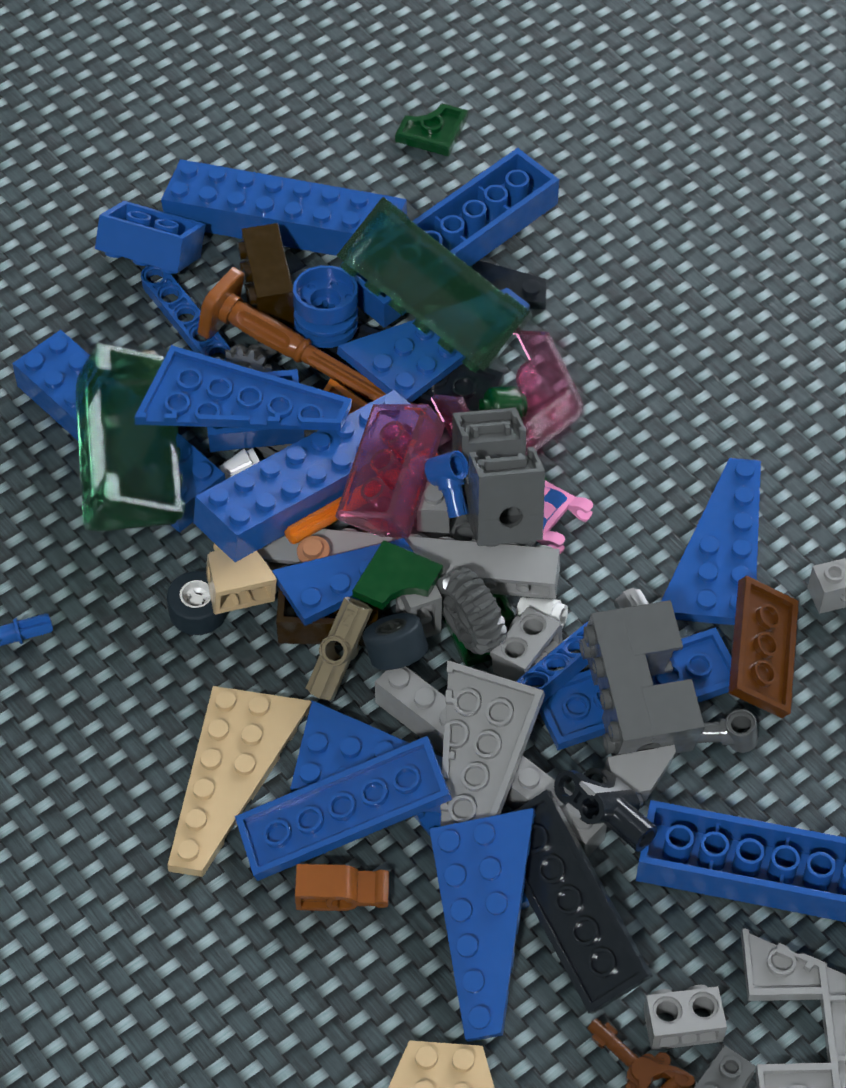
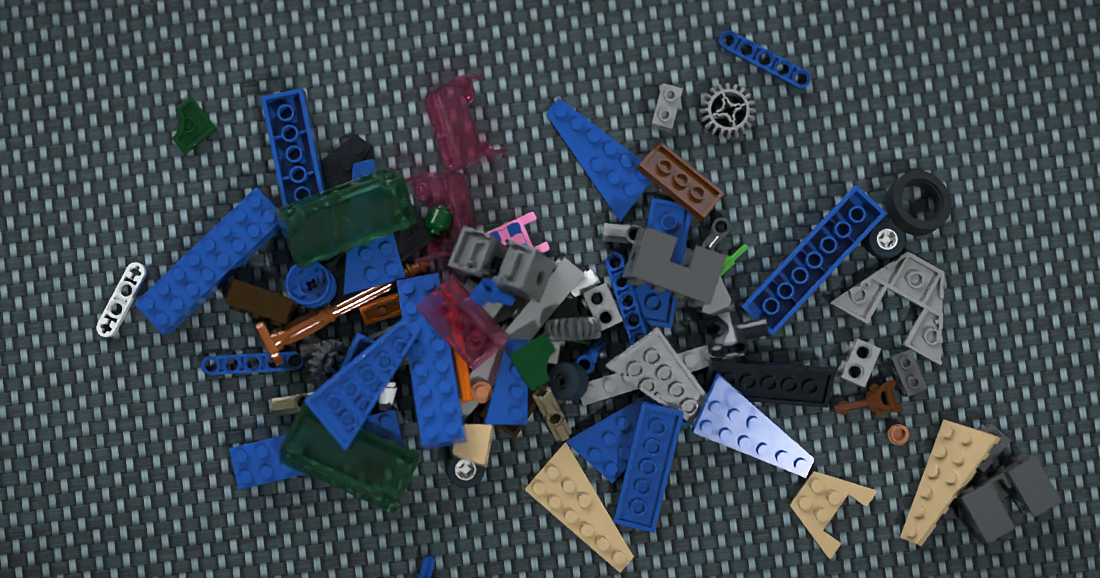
camera: 60 degrees left, 30 degrees up
blue brick [95,201,206,274] -> none
dark orange piece [295,864,389,911] -> none
none -> white beam [96,262,147,337]
none -> clear pink windscreen [424,72,508,173]
none -> blue pin [573,338,607,374]
none -> bright green axle [720,244,748,276]

